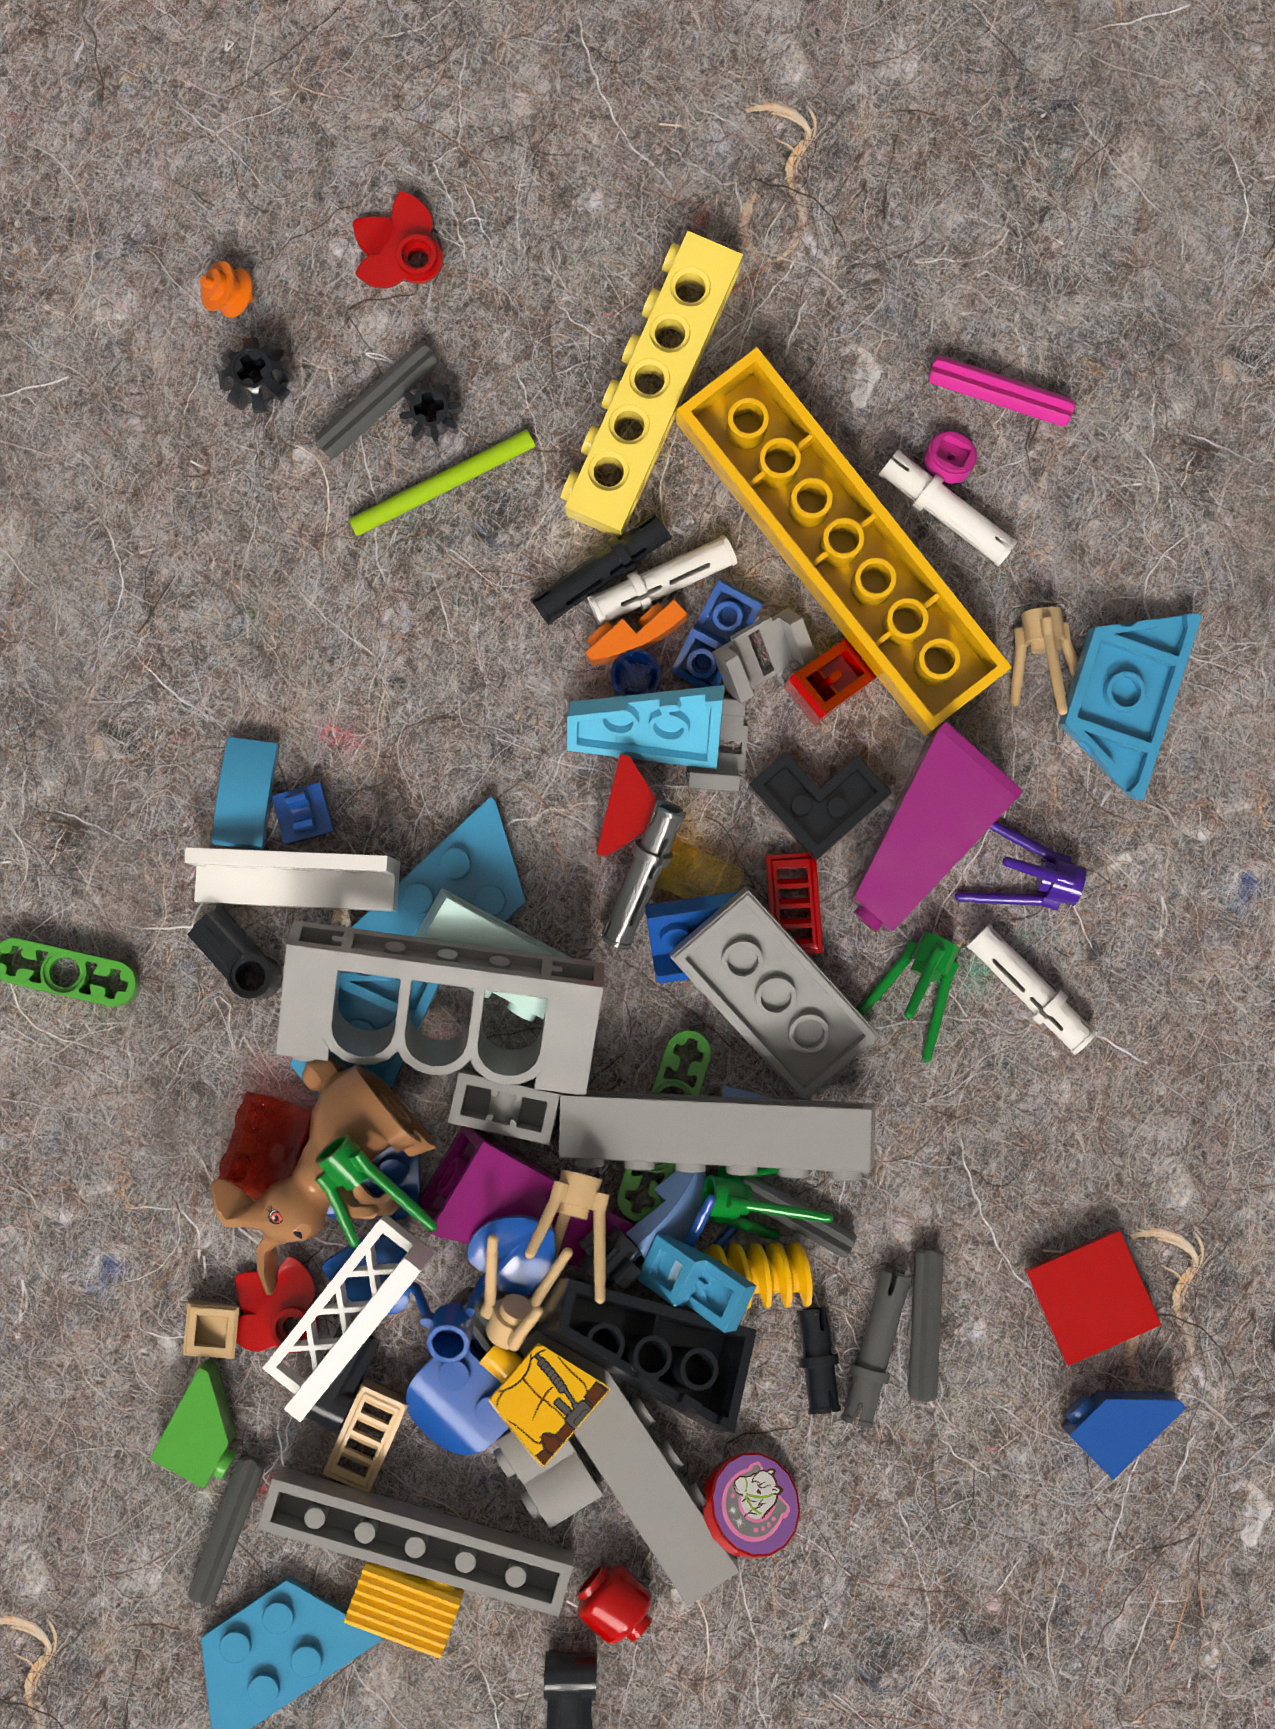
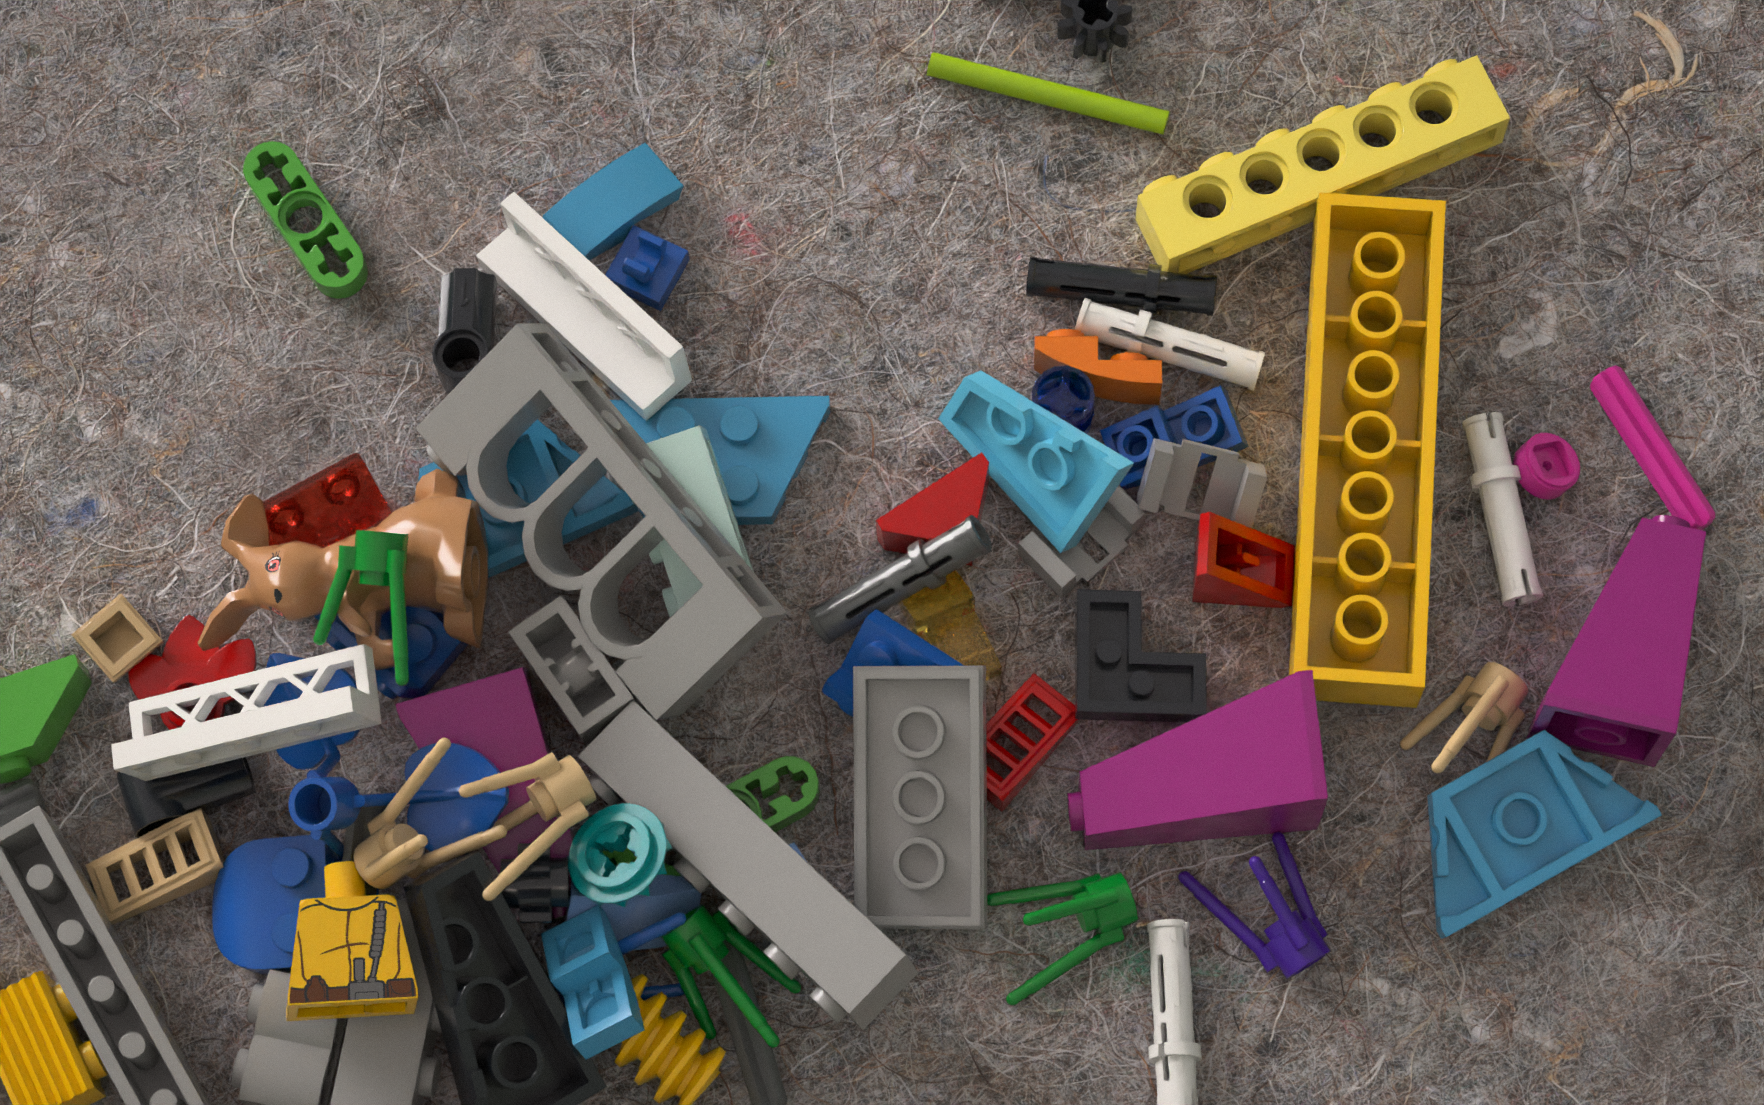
camera: 45 degrees right, 15 degrees down
none -> teal gear [568,803,672,908]
none -> magenta slope [1527,515,1706,767]

